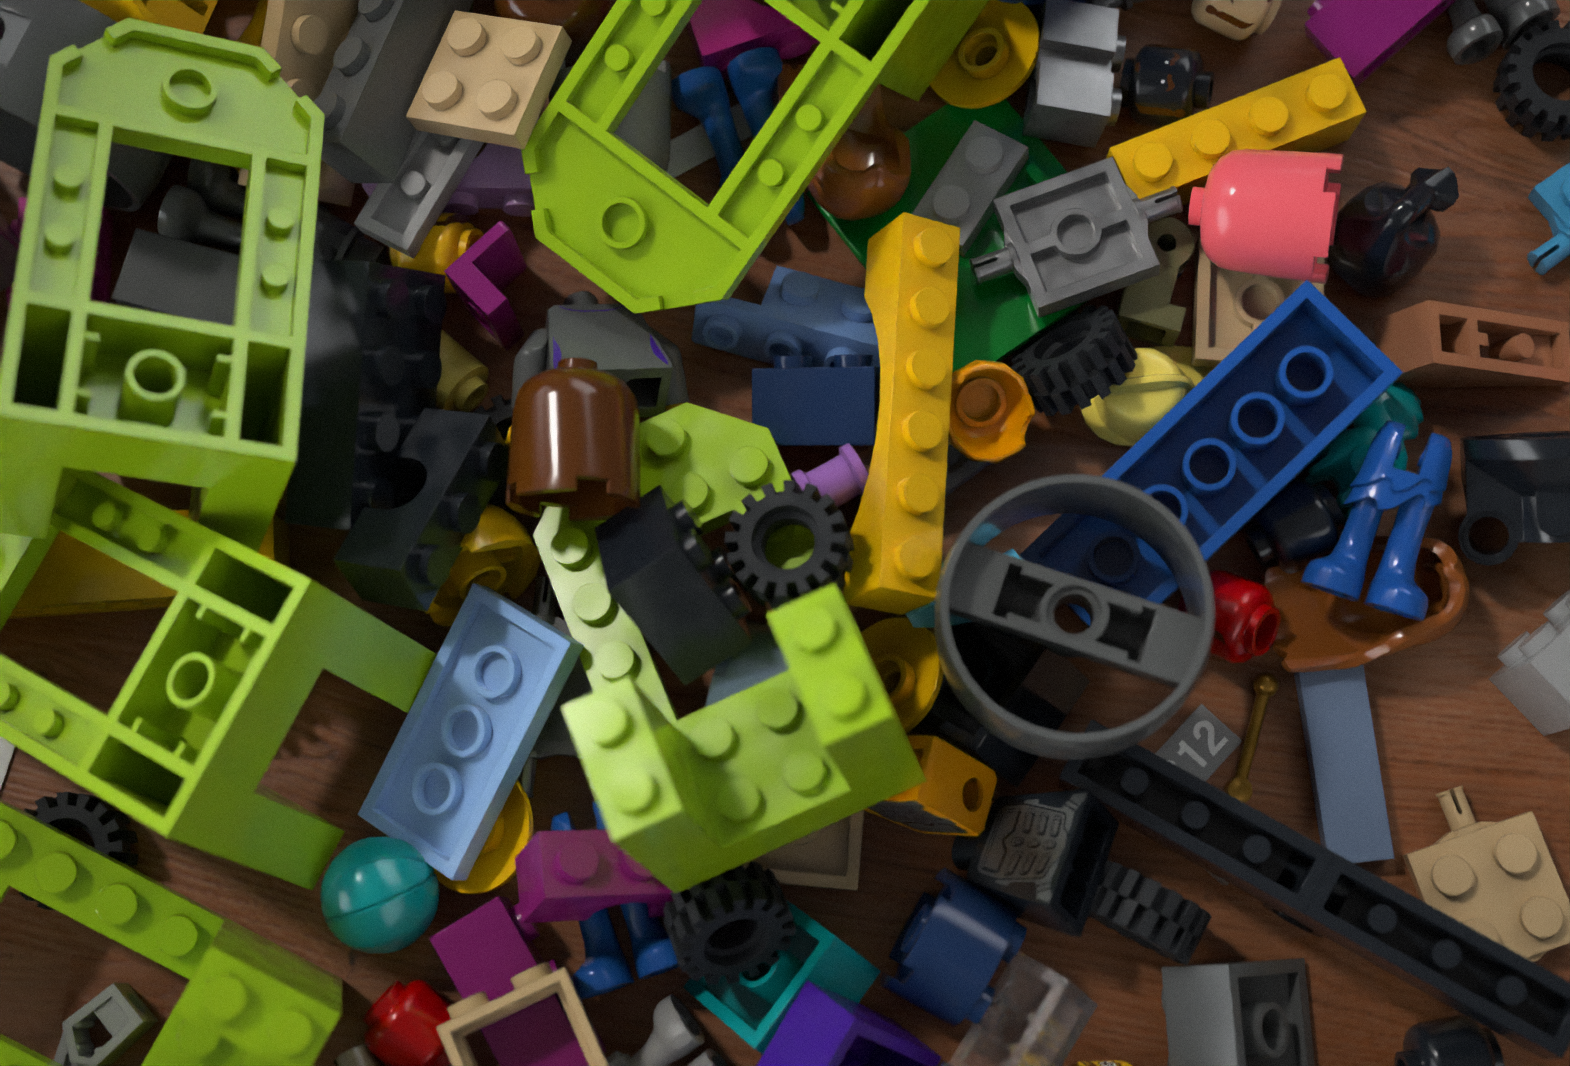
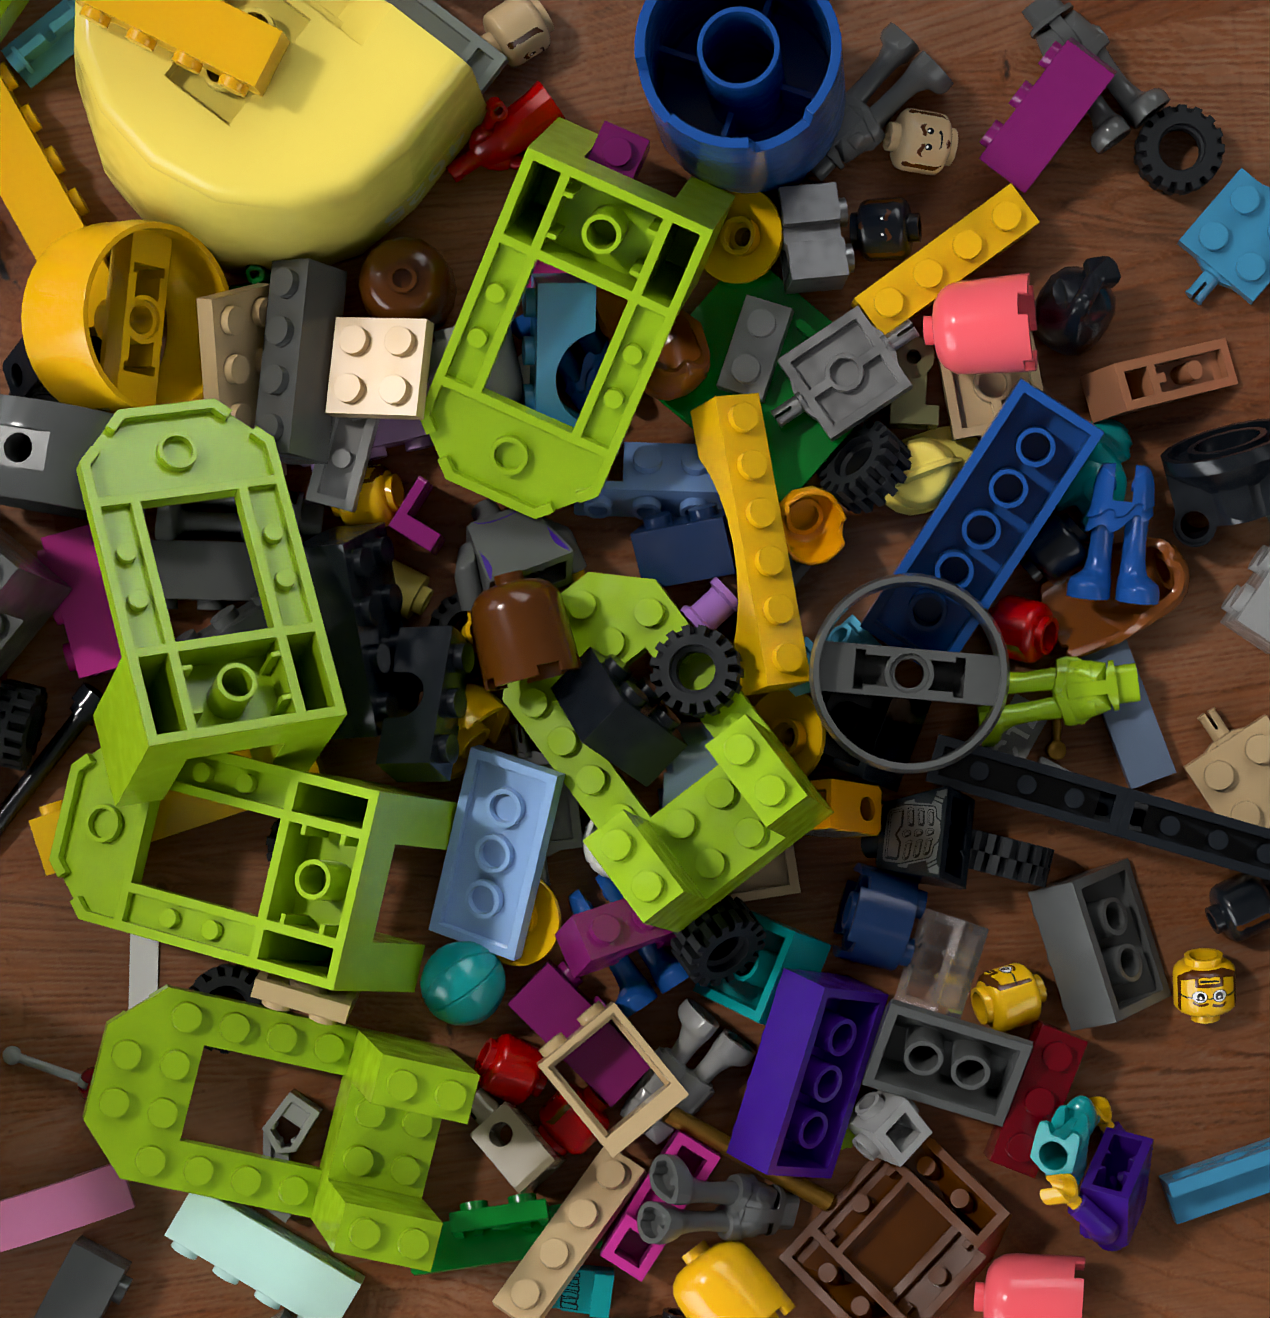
camera: 20 degrees left, 10 degrees up
none -> tan plate [251,970,360,1025]
none -> dark azure arch [521,273,596,427]
none -> lime piece [977,656,1141,747]

